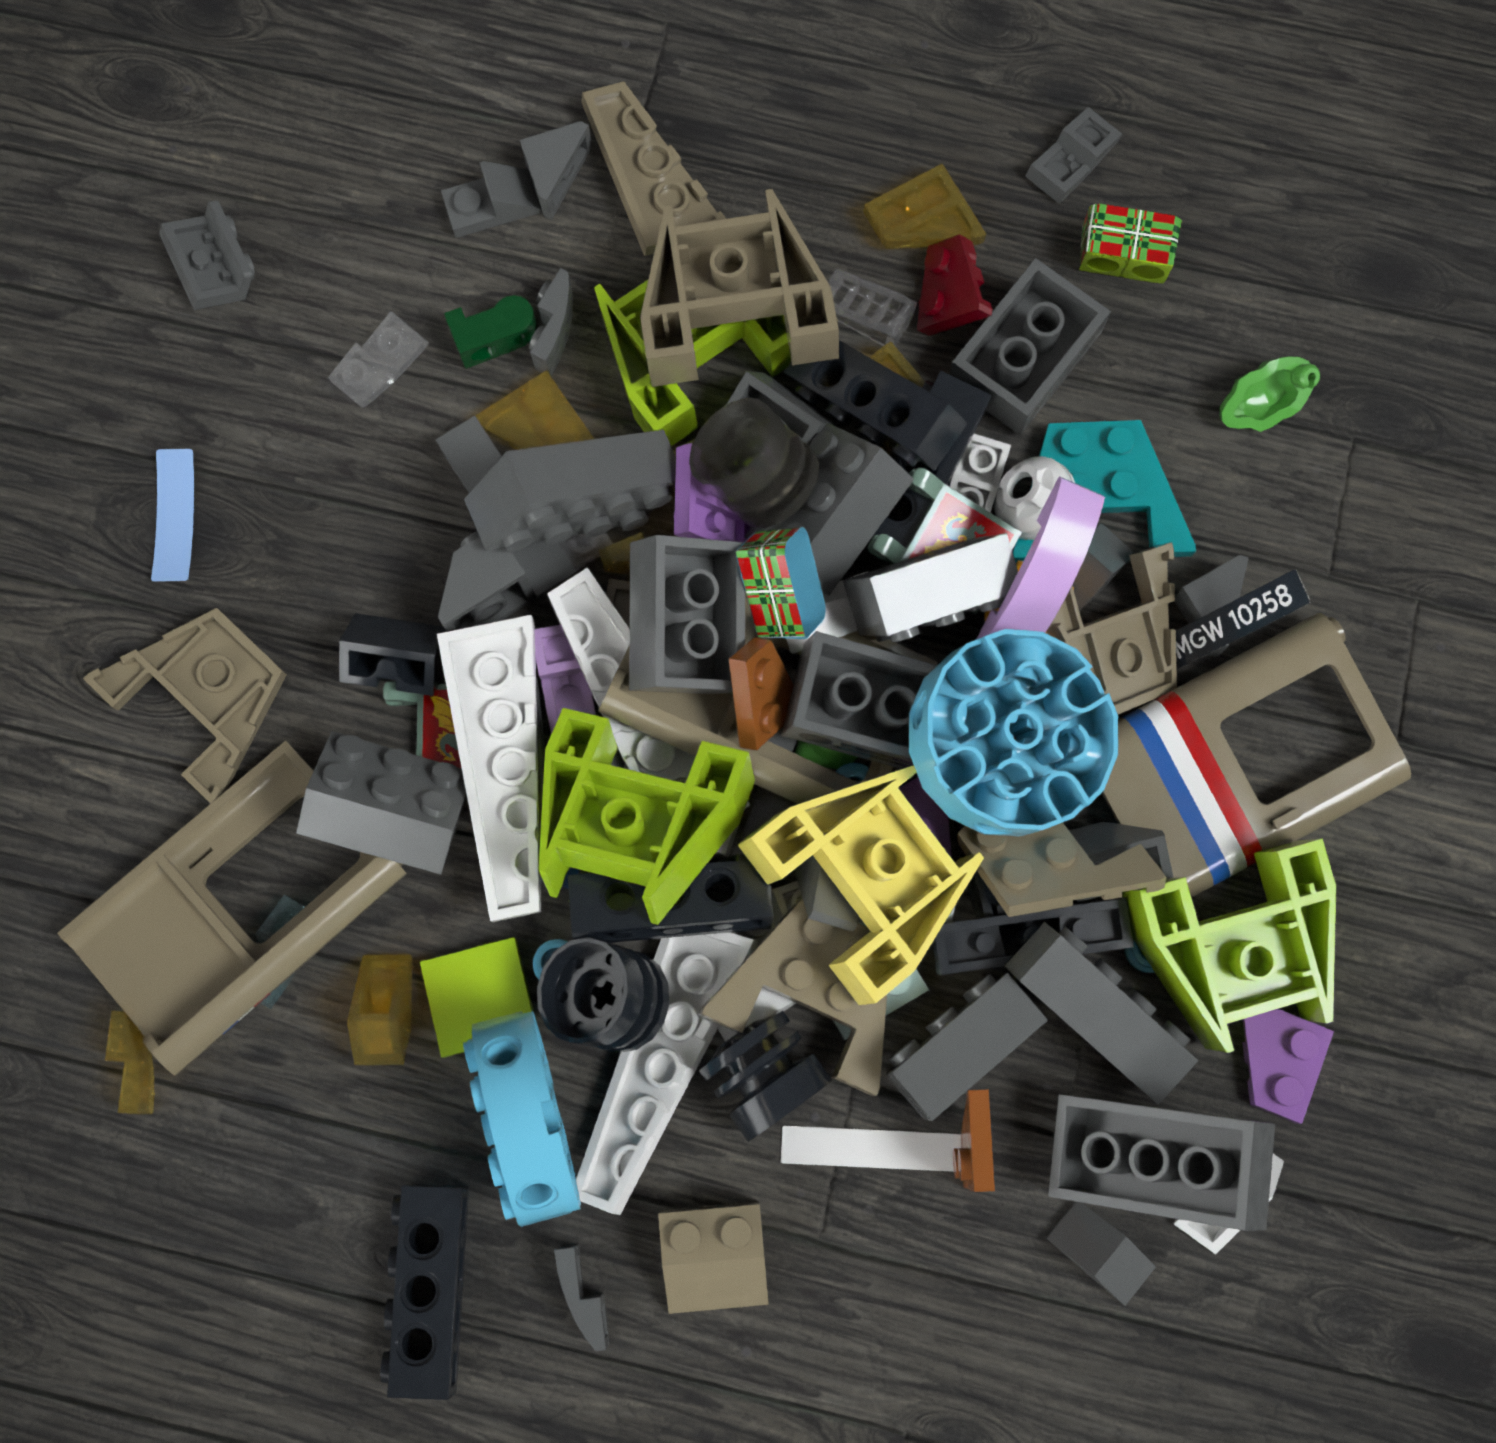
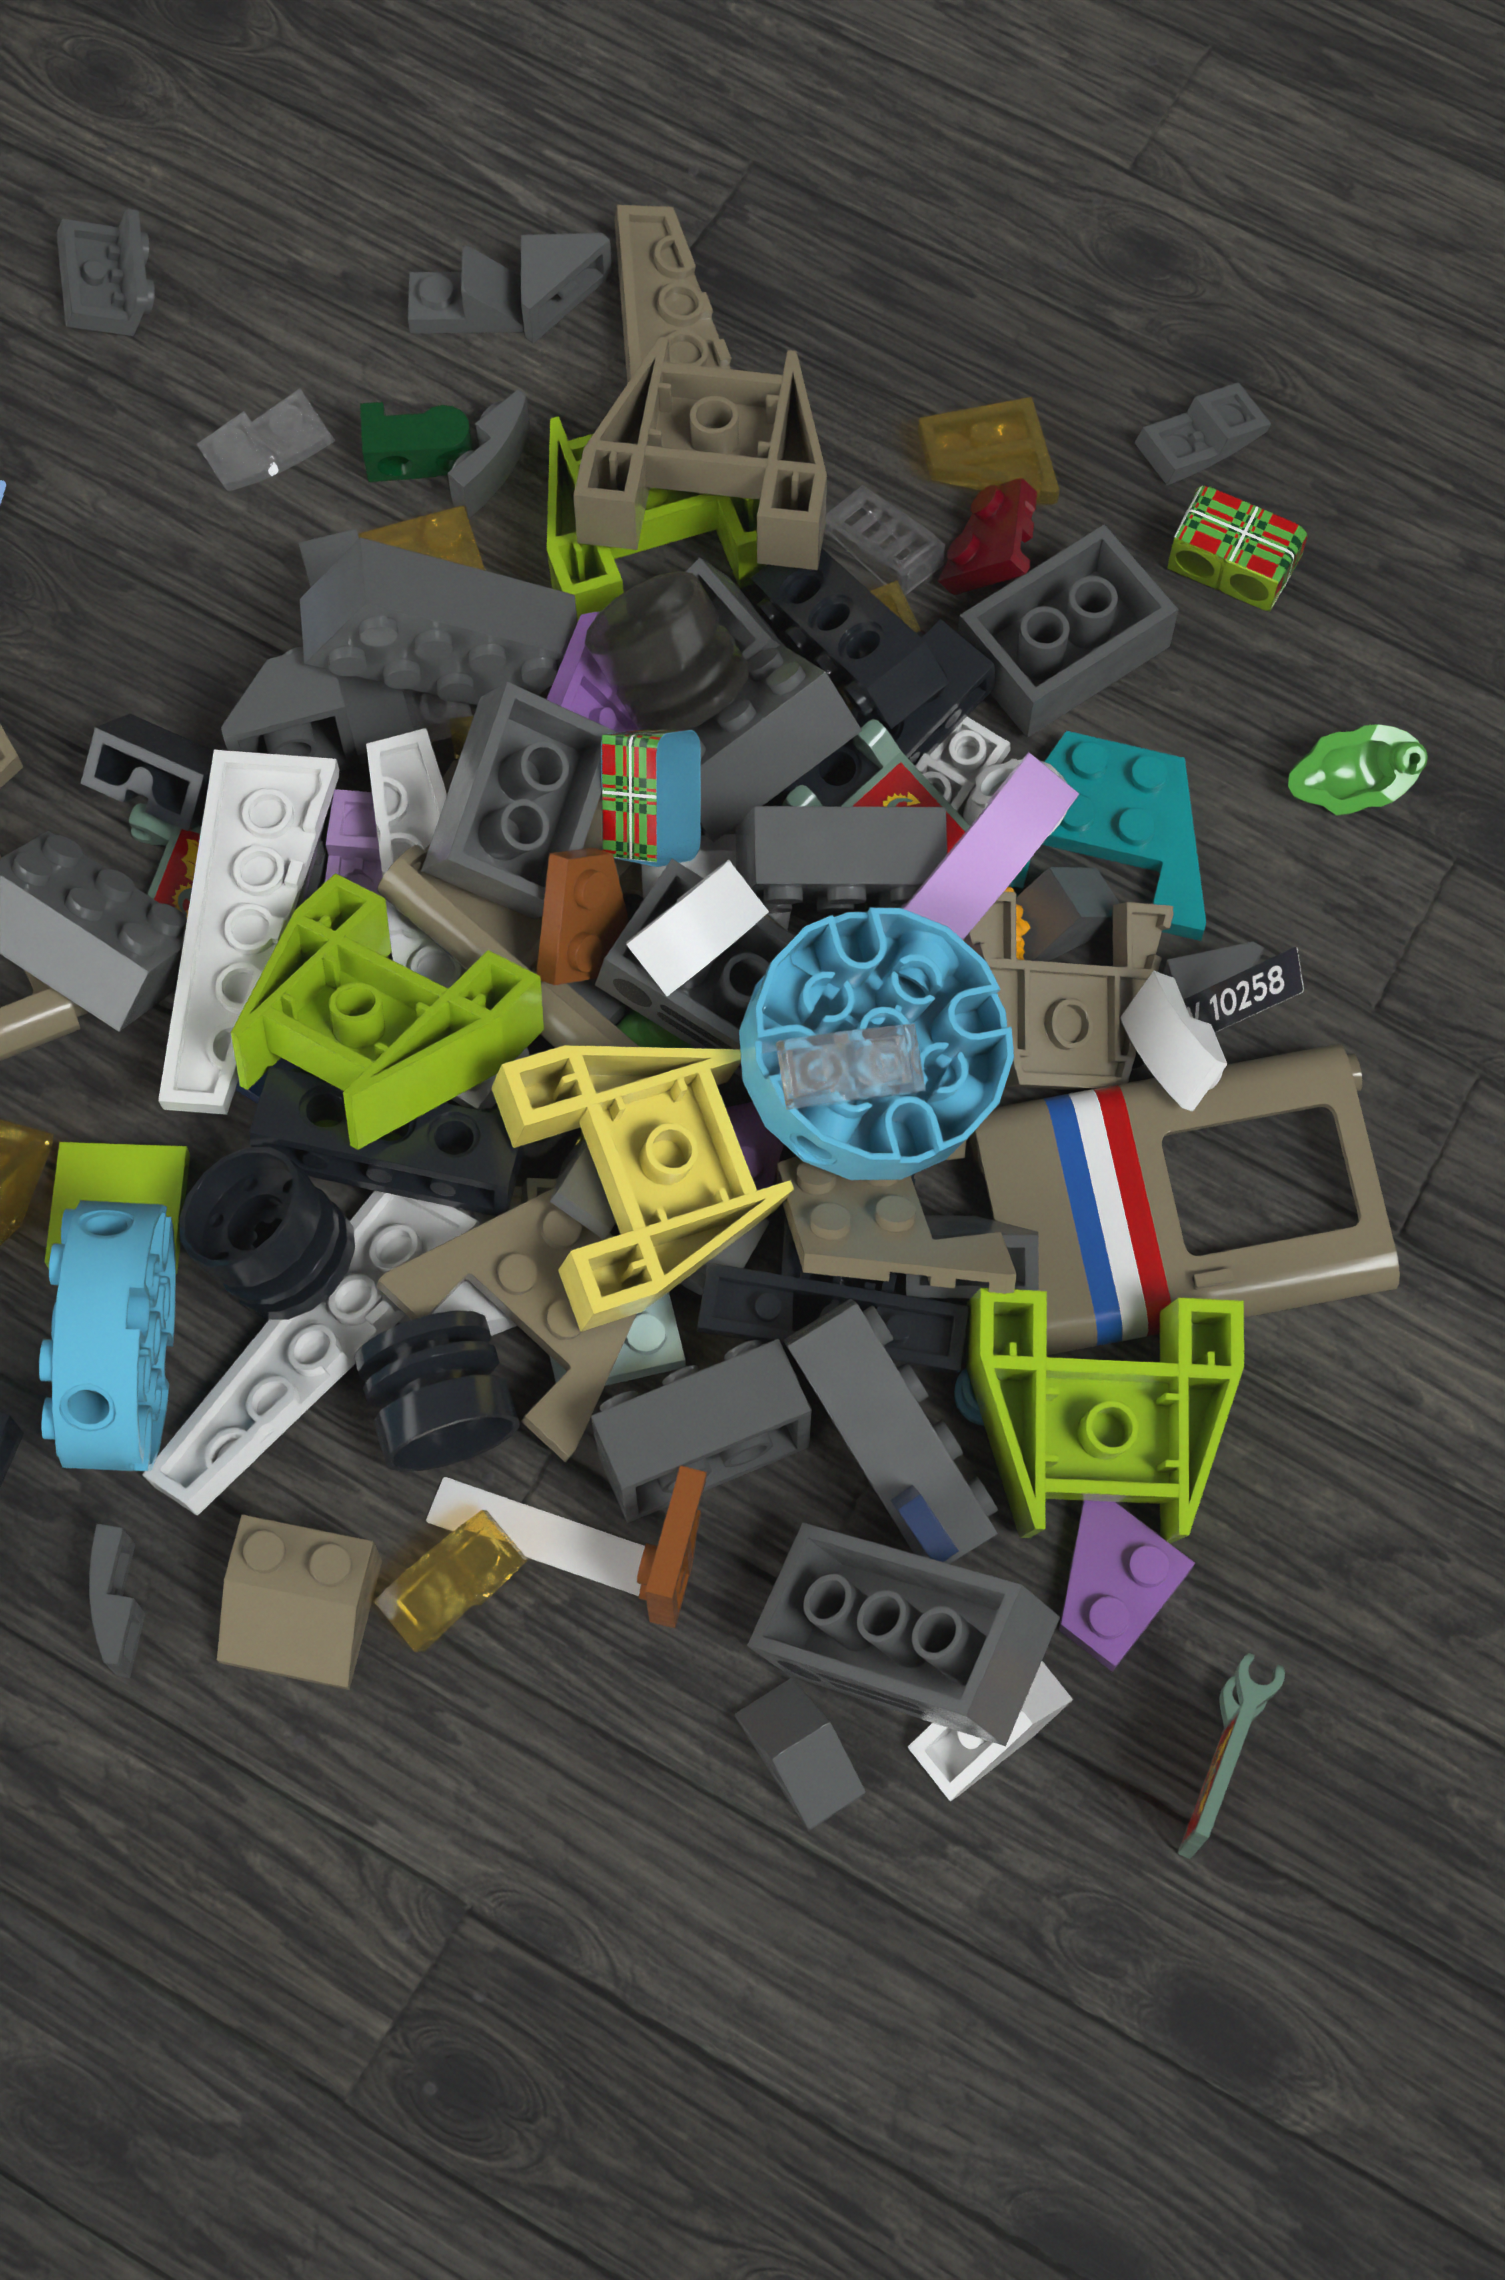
camera: 15 degrees right, 10 degrees down
none -> clear yellow slope [373,1510,528,1652]
none -> white slope [626,859,769,996]
none -> clear slope [776,1024,926,1110]
none -> dark blue tile [891,1485,959,1562]
none -> white slope [1120,971,1227,1112]
none -> sand green flag [1177,1653,1285,1859]

